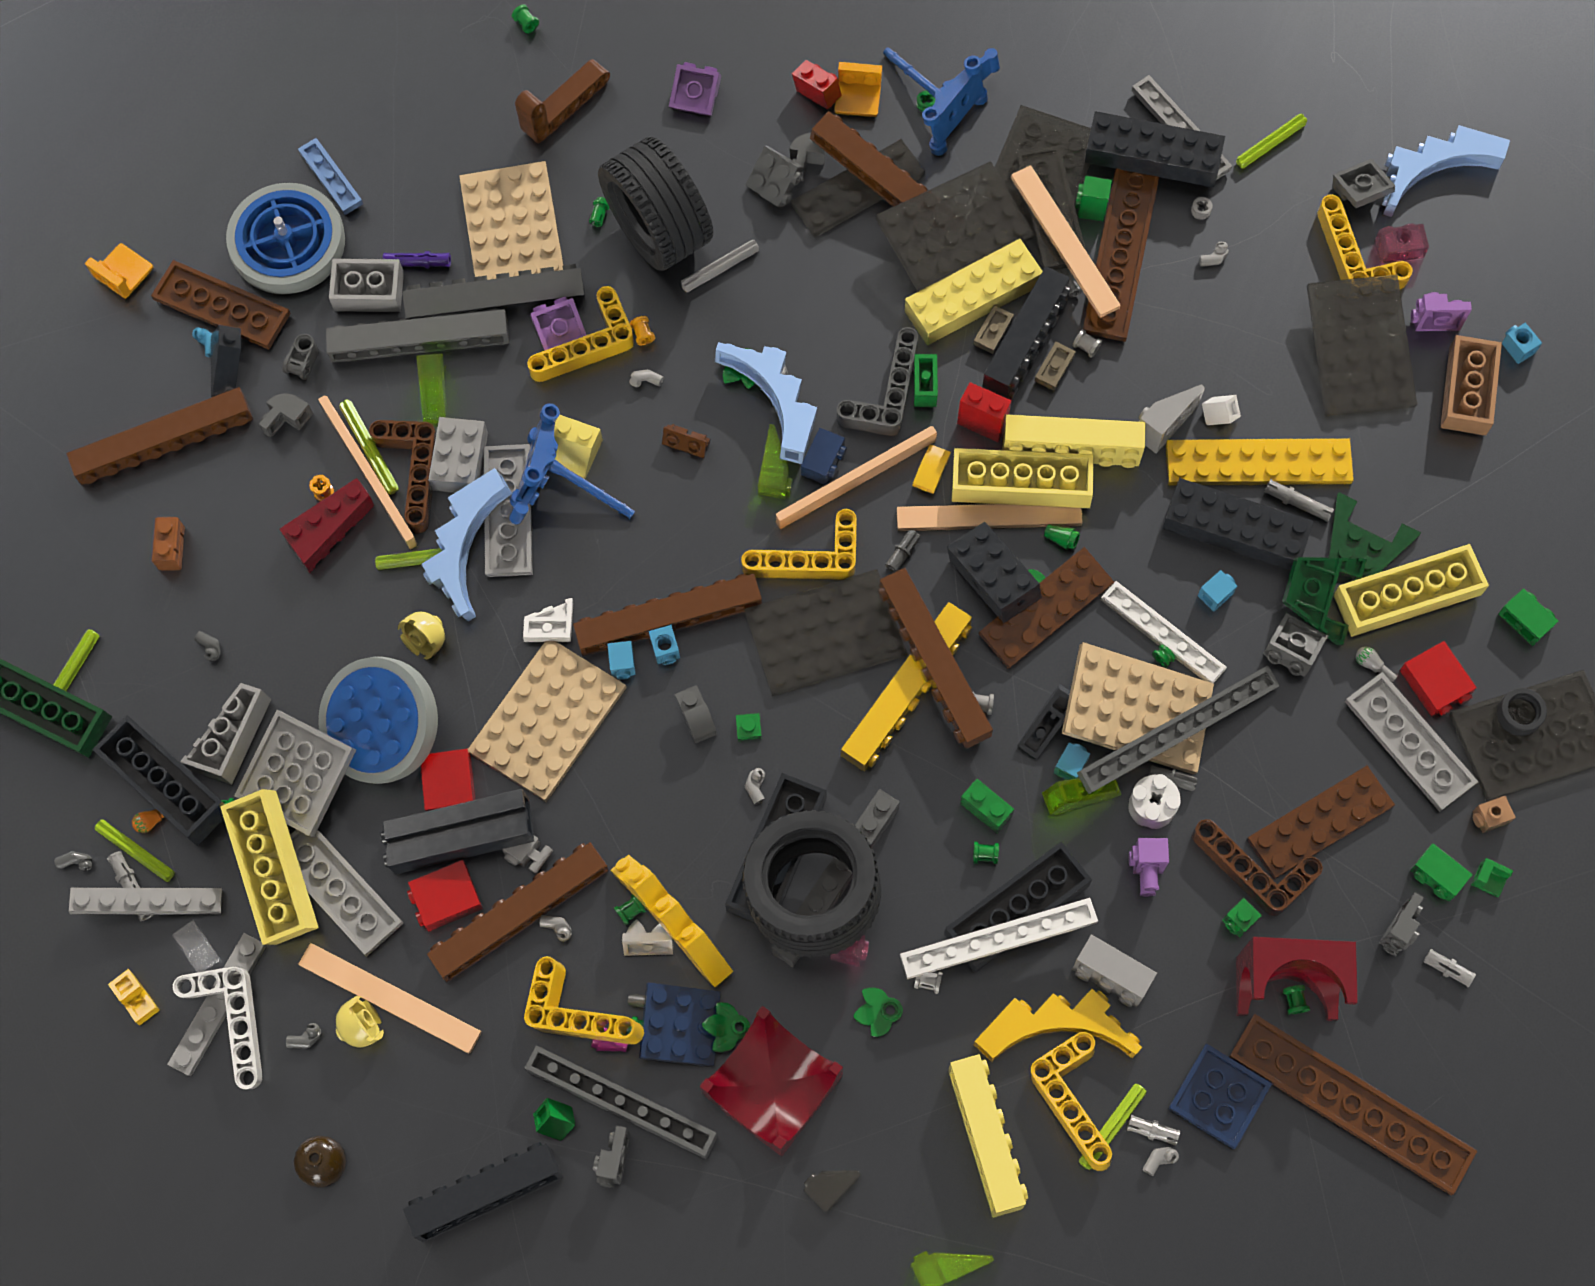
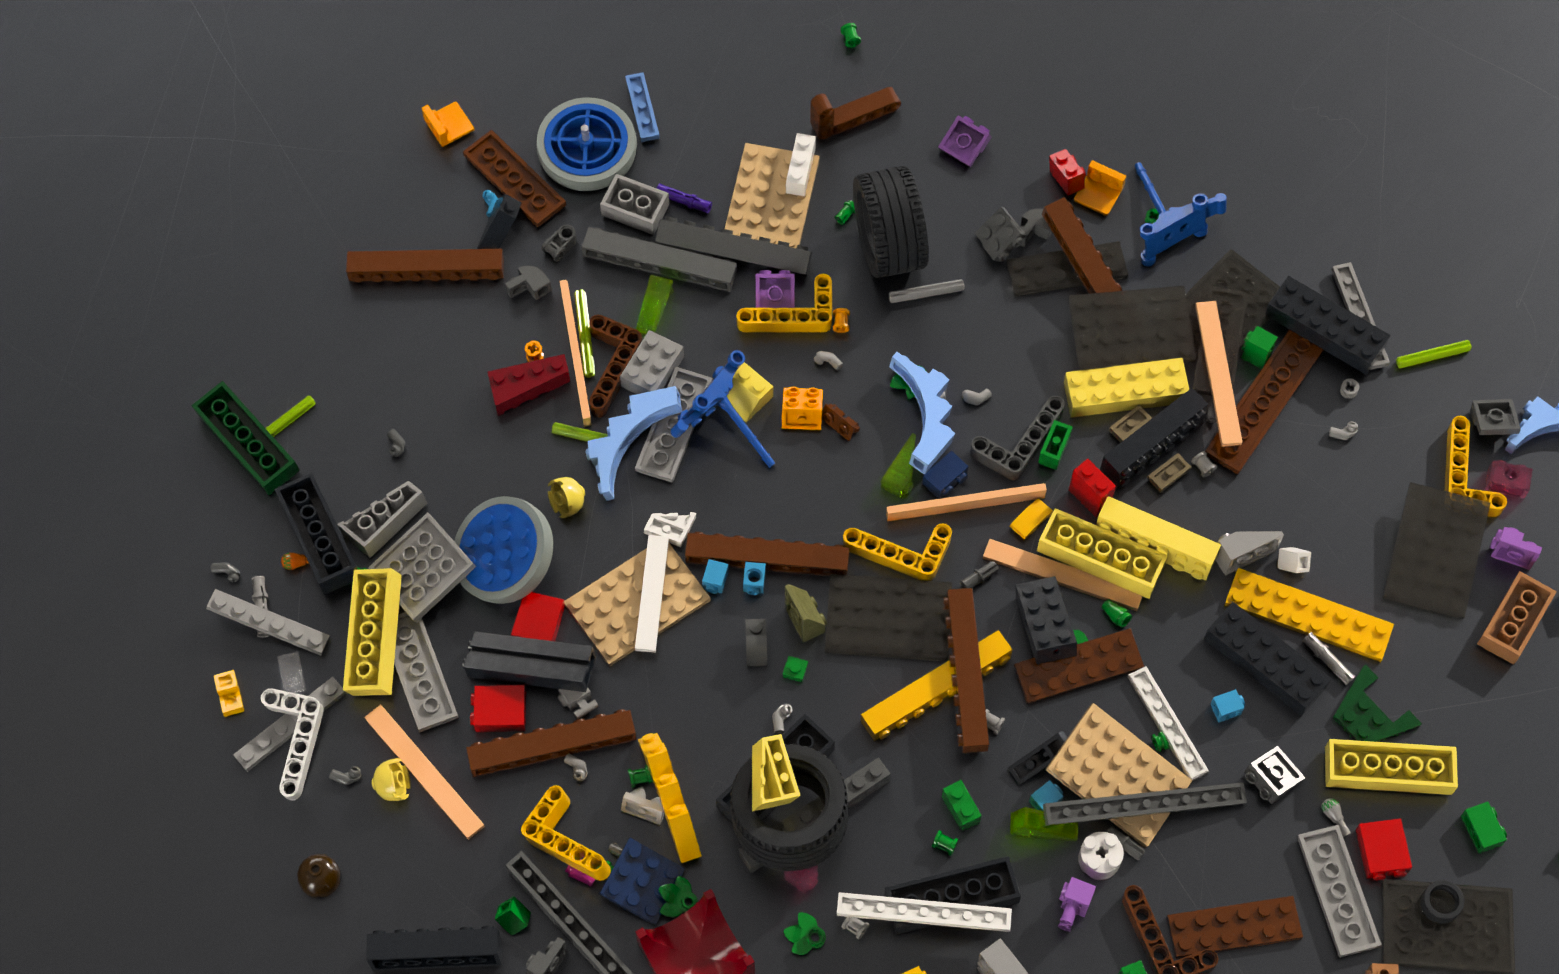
camera: 20 degrees right, 5 degrees down
lime axle [95,819,175,882] -> none
dark orange brick [152,517,185,571] -> none
dark green wing [1282,557,1367,646] -> none
none -> white tile [635,535,669,653]
none -> light yellow wedge [752,734,800,811]
none -> light orange bracket [782,387,823,430]
none -> olive slope [785,584,827,643]
none -> white brick [786,133,816,197]
none -> light grey arm [961,388,992,406]

